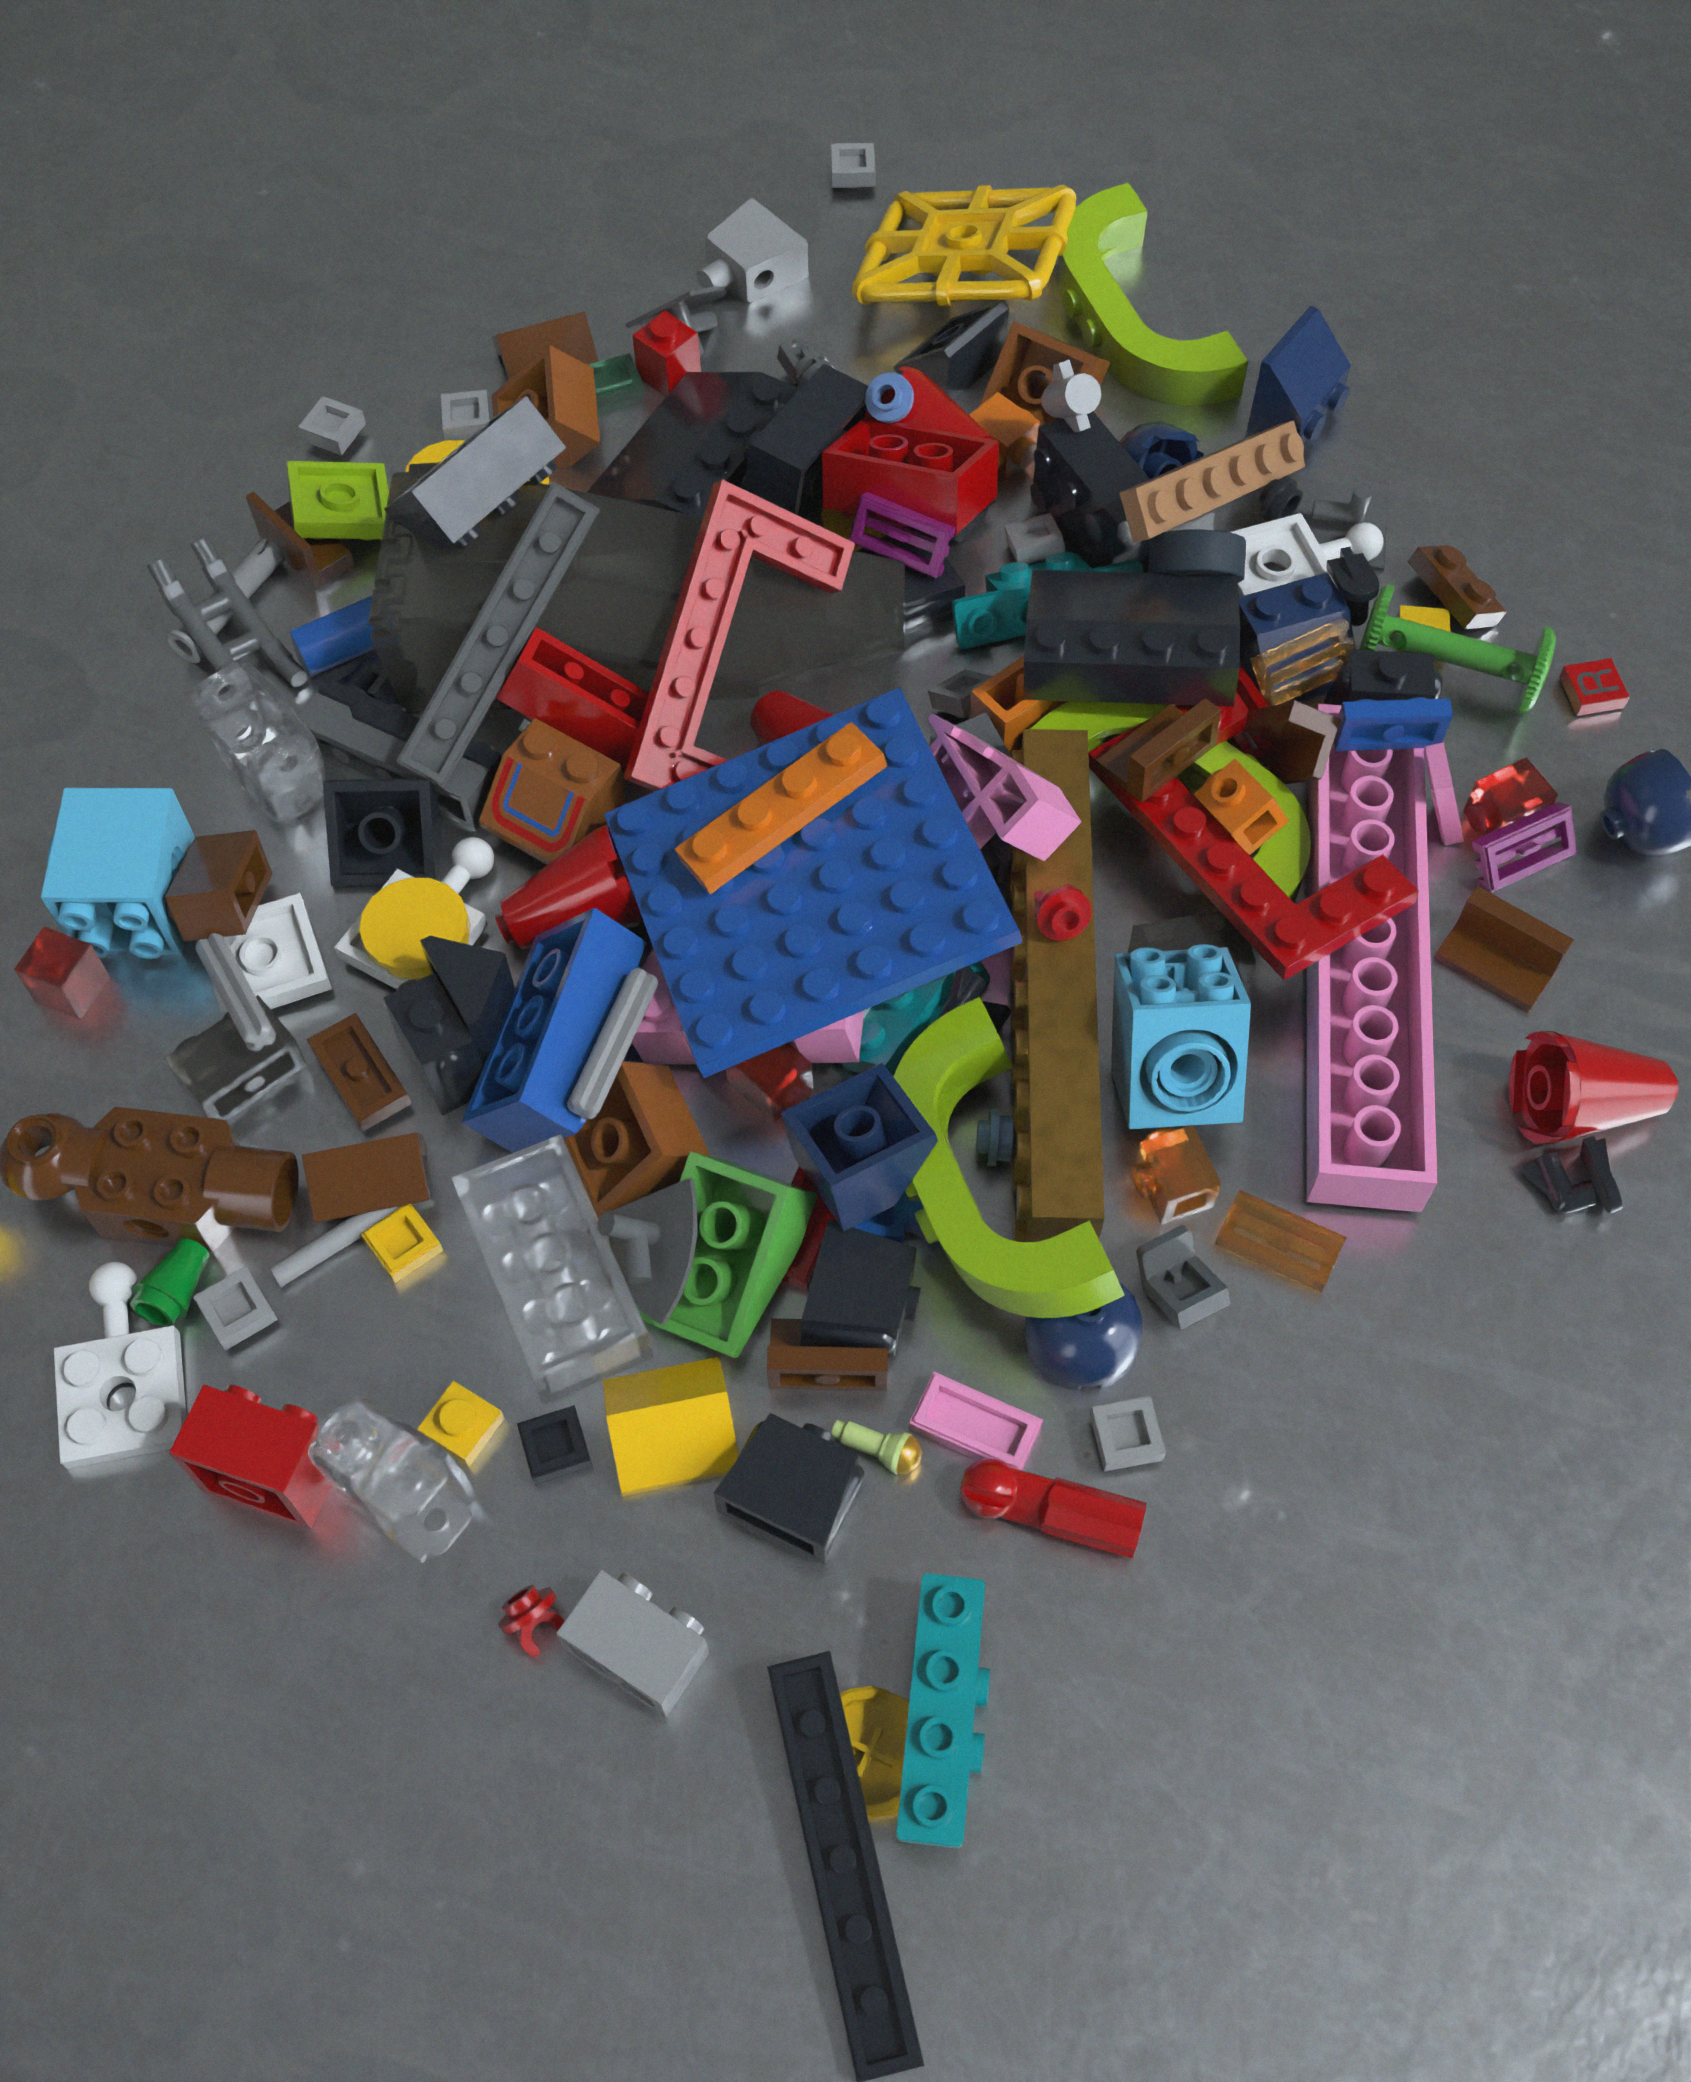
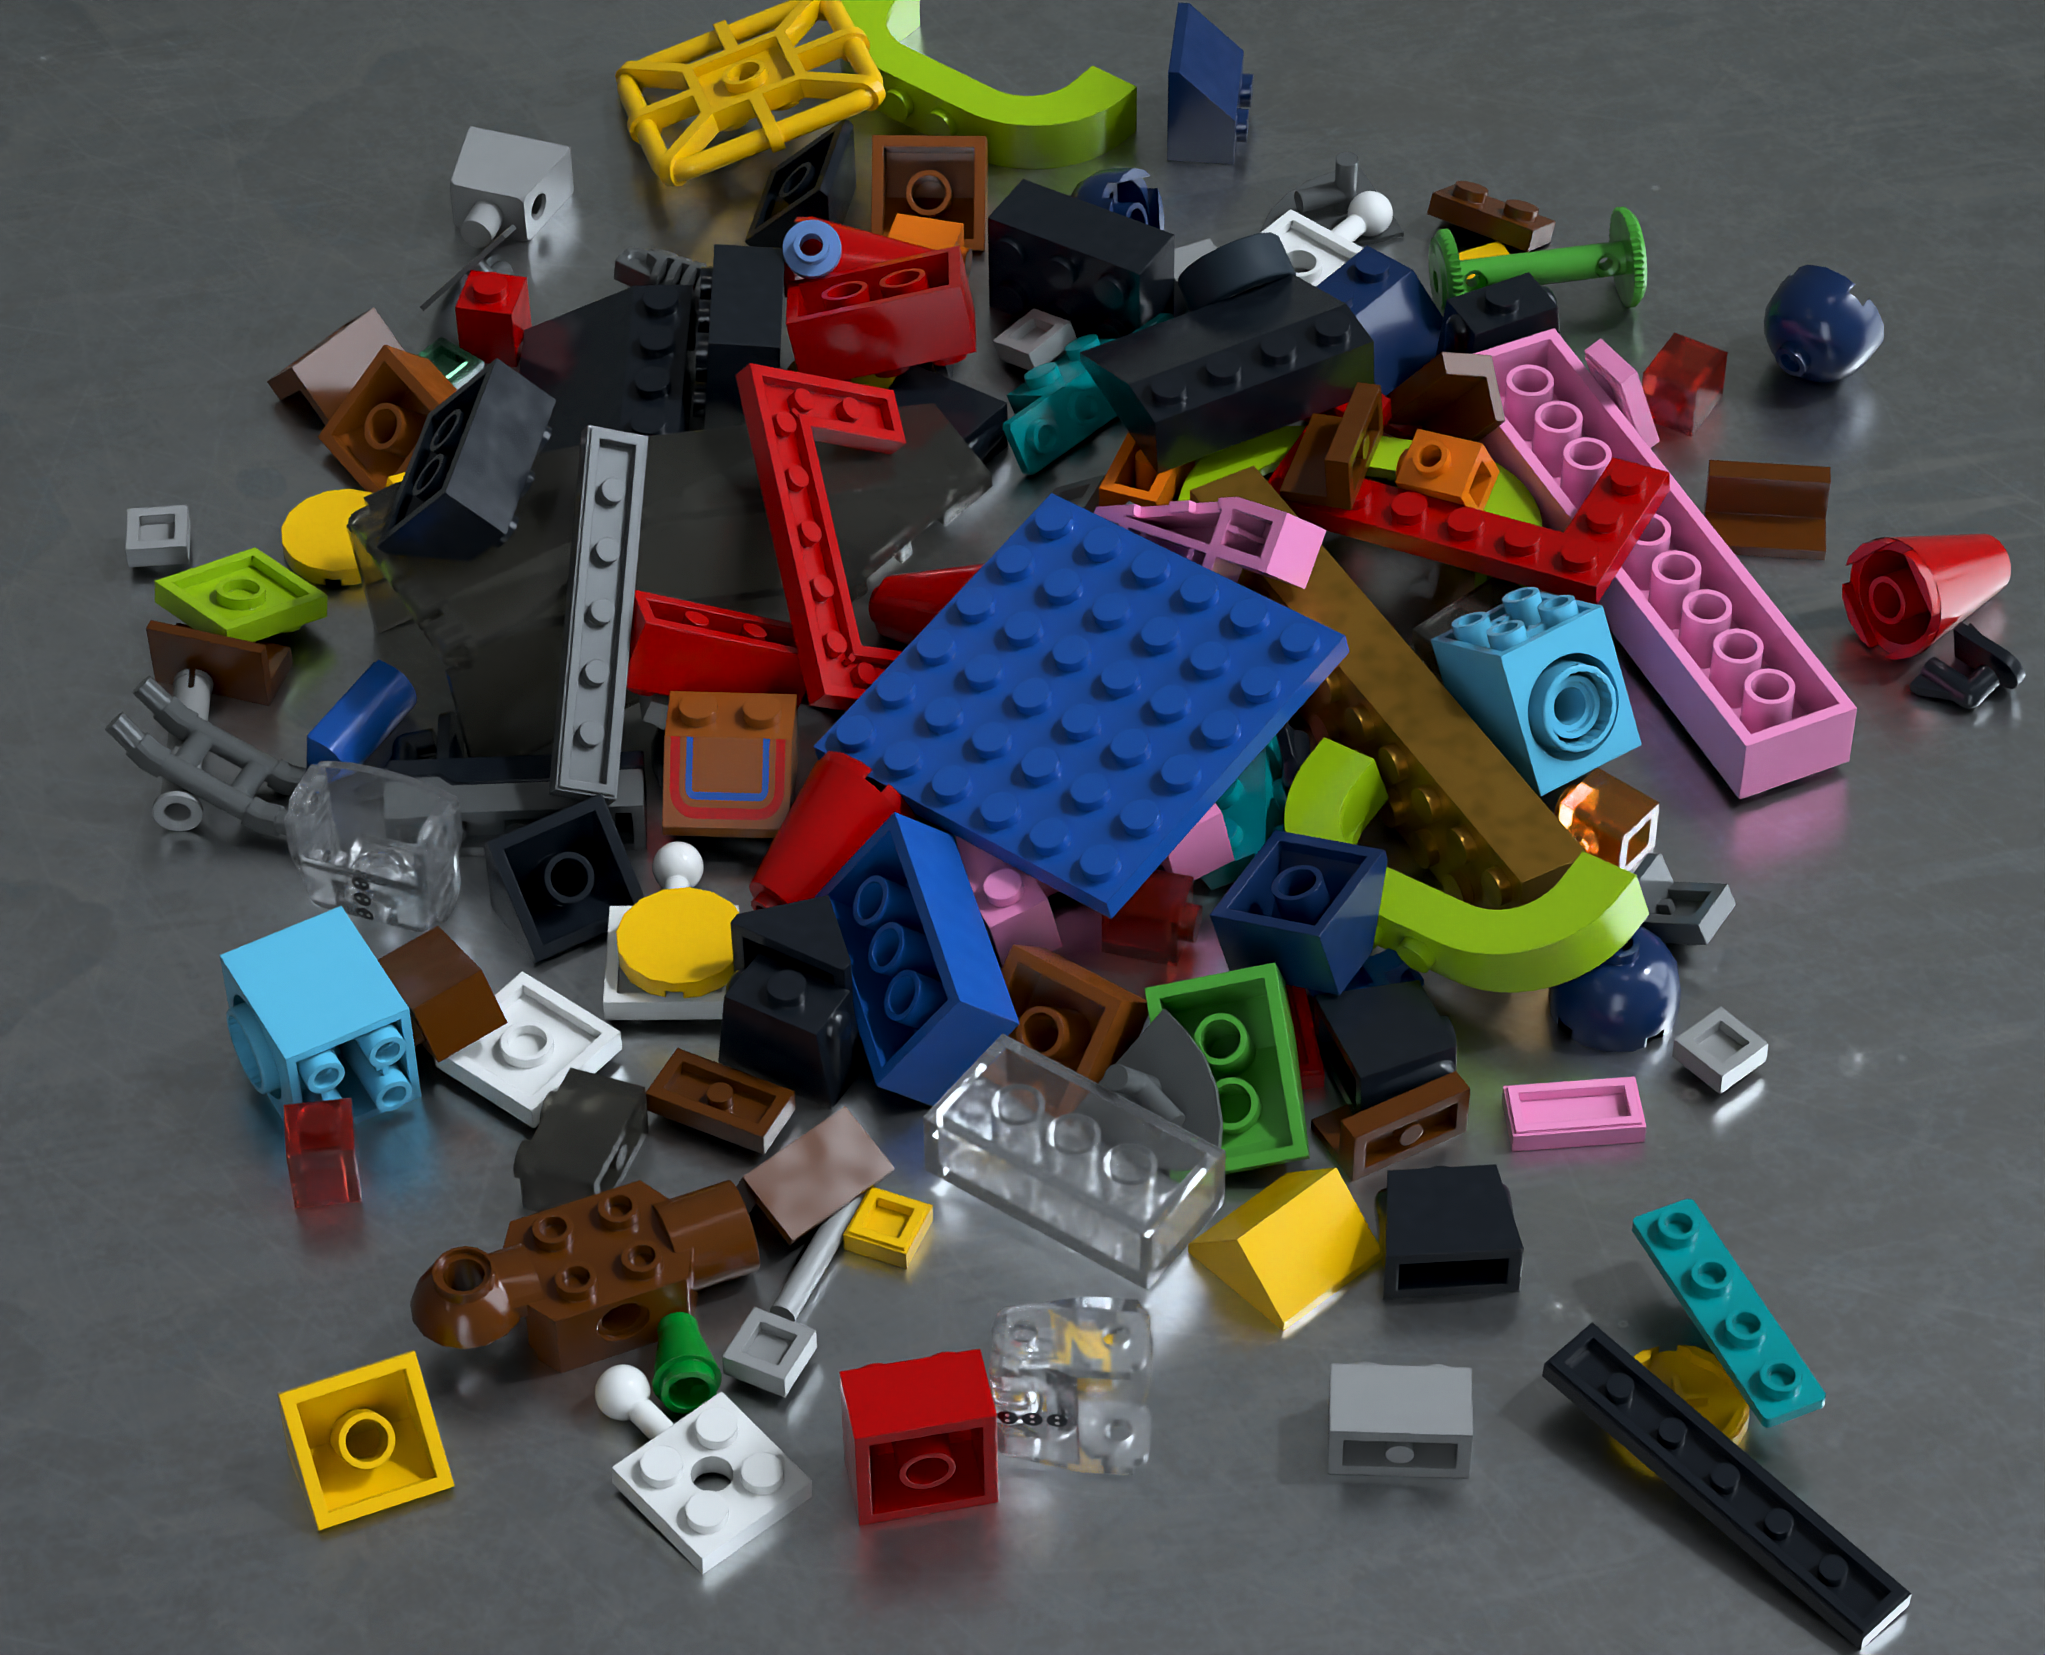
camera: 30 degrees left, 15 degrees down
light grey axle [196,933,276,1051] -> none
light grey plate [441,390,491,440] -> none
red plate [498,1585,565,1657] -> none
black tile [517,1405,593,1485] -> none
light grey axle [567,968,658,1119] -> none
orange plate [675,721,887,894] -> none
light grey plate [831,143,875,188] -> none
yellowish green piece [831,1420,922,1474] -> none
magenta tile [849,492,956,578] -> none
red piece [960,1458,1147,1558] -> none
medium blue plate [976,1109,1013,1166] -> none
red plate [1034,884,1092,941] -> none
light grey piece [1041,360,1101,432] -> none
medium nougat plate [1119,420,1306,543] -> none
clear orange tile [1215,1189,1347,1293] -> none
clear orange tile [1250,618,1356,706] -> none
black plate [1258,476,1303,521] -> none
black piece [1326,546,1380,626] -> none
blue plate [1334,697,1453,751] -> none
magenta tile [1472,801,1577,893] -> none
red tile [1559,658,1630,716] -> none

